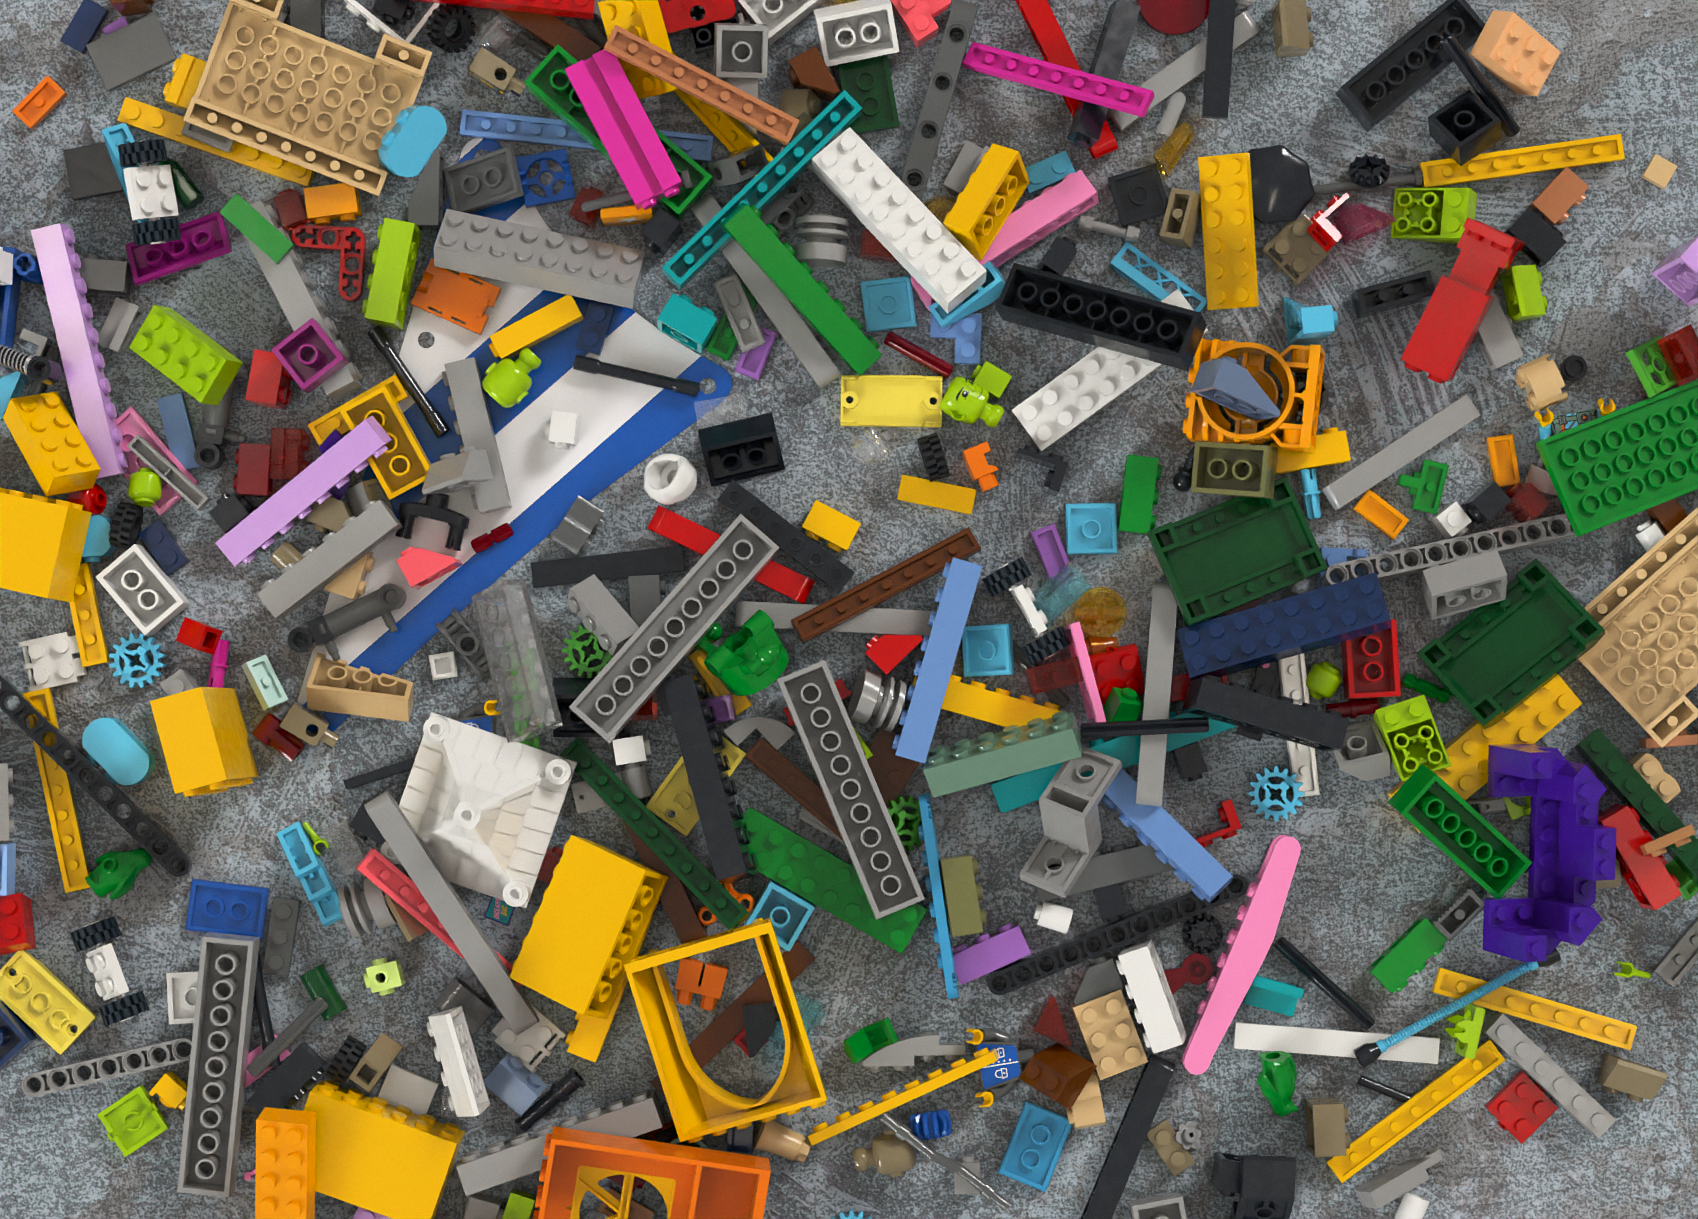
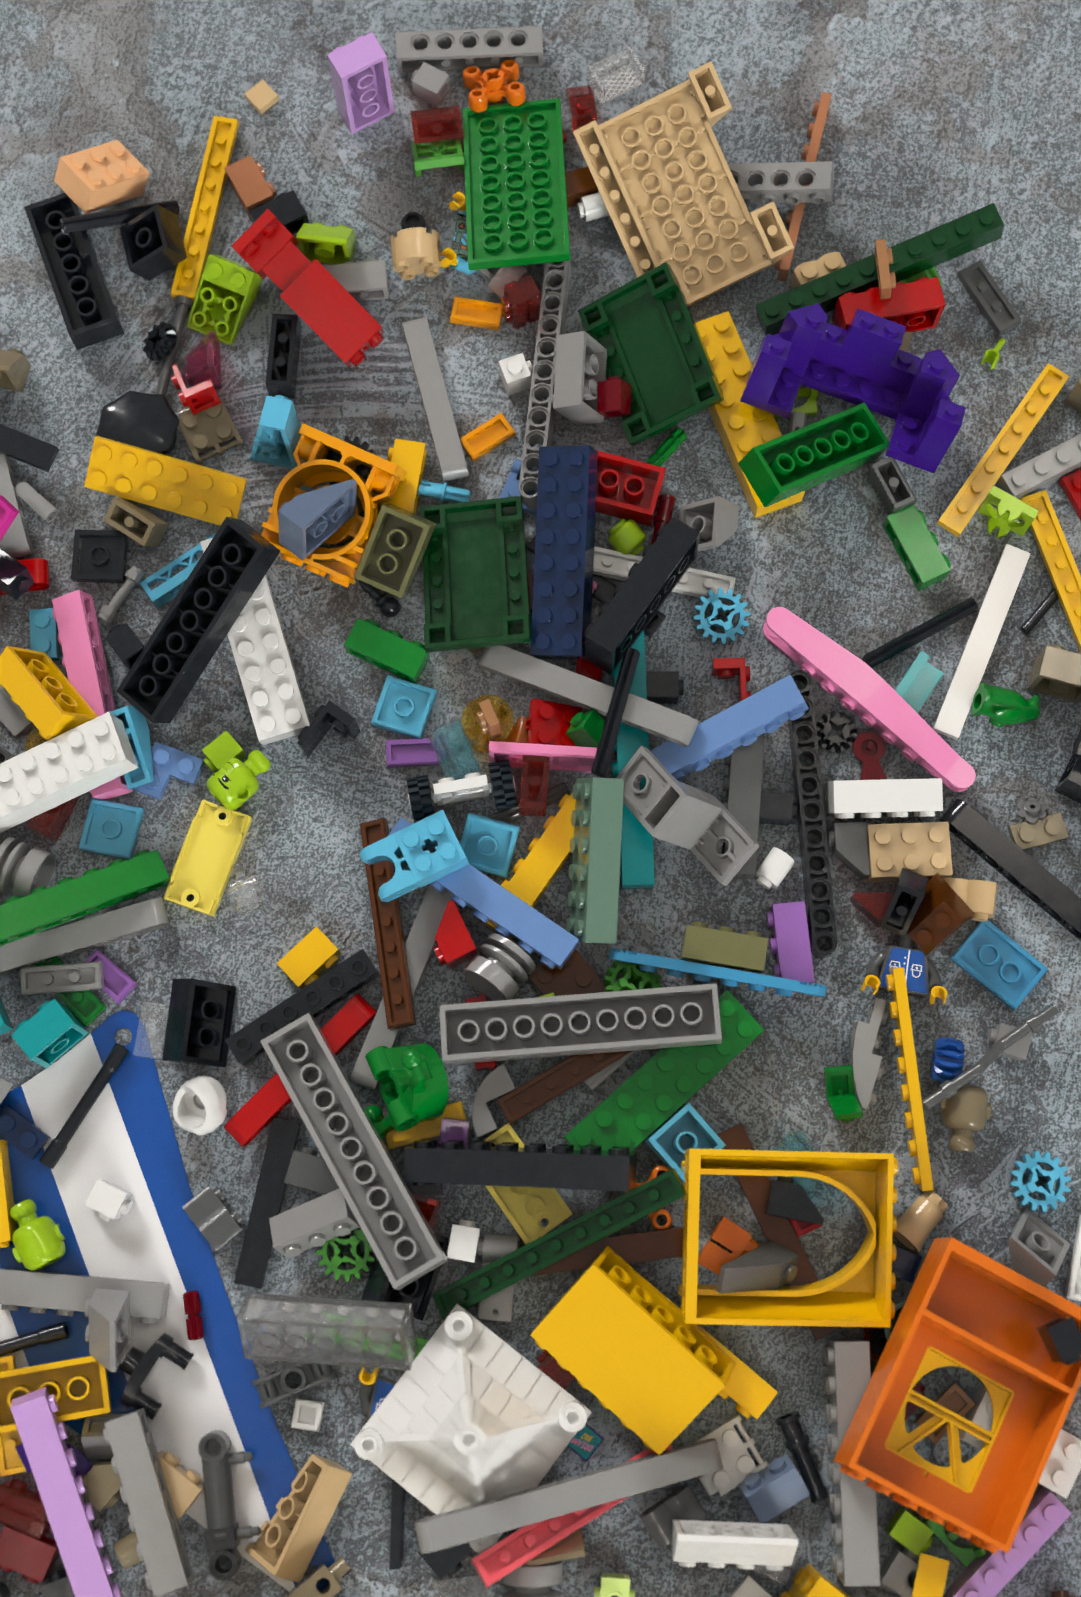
camera: 70 degrees left, 10 degrees down
coral slope [396,546,463,589] -> none
dark red axle [884,331,953,378] -> none
yellow tile [897,475,976,515] -> none
black tyre [917,433,950,482] -> none
orange hips [961,441,999,492] -> none
clear yellow wing [1154,122,1195,177] -> none
medium azure hose [1353,948,1561,1068] -> none
lime slope [1373,695,1451,782] -> none
green hinge [1396,459,1449,515] -> none
black brick [1461,481,1512,524] -> none
none -> medium azure brick [359,810,469,902]
none -> medium nougat plate [476,699,501,740]
none -> dark red brick [597,376,631,418]
none -> dark grey slope [716,1240,799,1294]
none -> black slope [879,868,928,936]

